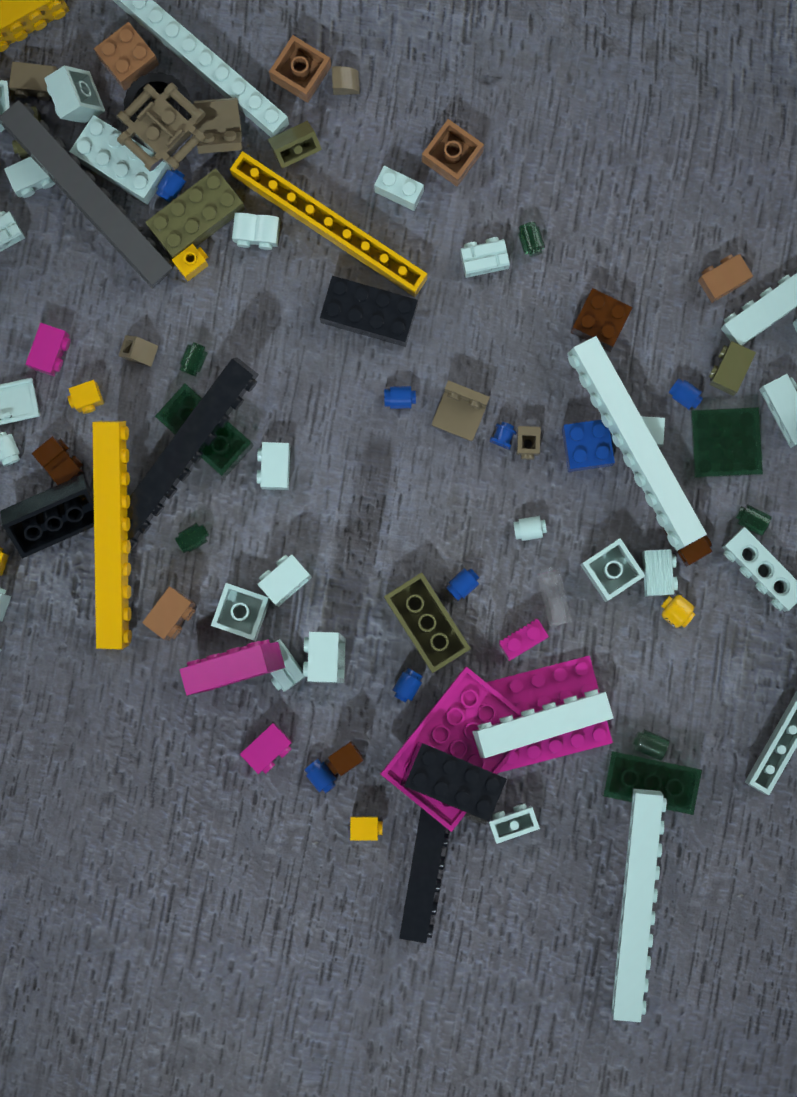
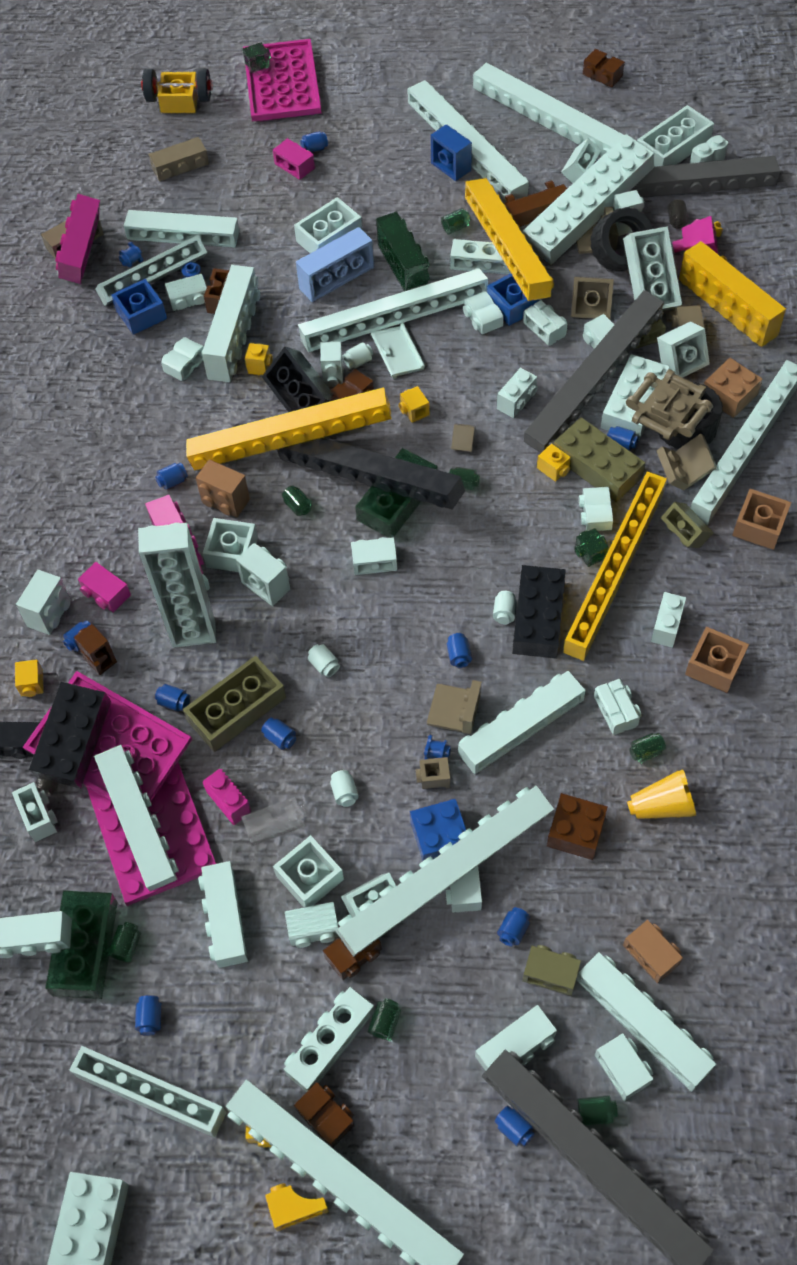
camera: 80 degrees right, 25 degrees down
dark pink brick [25,323,71,377] -> none
dark tan brick [332,66,360,95] -> none
yellow head [661,595,695,628] -> none
clear green plate [690,407,763,478] -> none
none -> light aqua brick [16,570,71,635]
none -> blue brick [135,995,161,1036]
none -> blue brick [155,463,188,490]
none -> light aqua brick [198,861,248,968]
none -> light aqua brick [308,644,340,677]
none -> light aqua brick [320,342,343,387]
none -> light aqua brick [341,873,396,917]
none -> light aqua brick [458,671,585,774]
none -> light aqua brick [493,591,517,625]
none -> light aqua brick [497,368,538,418]
none -> clear green brick [574,528,609,567]
none -> yellow cone [627,770,696,819]

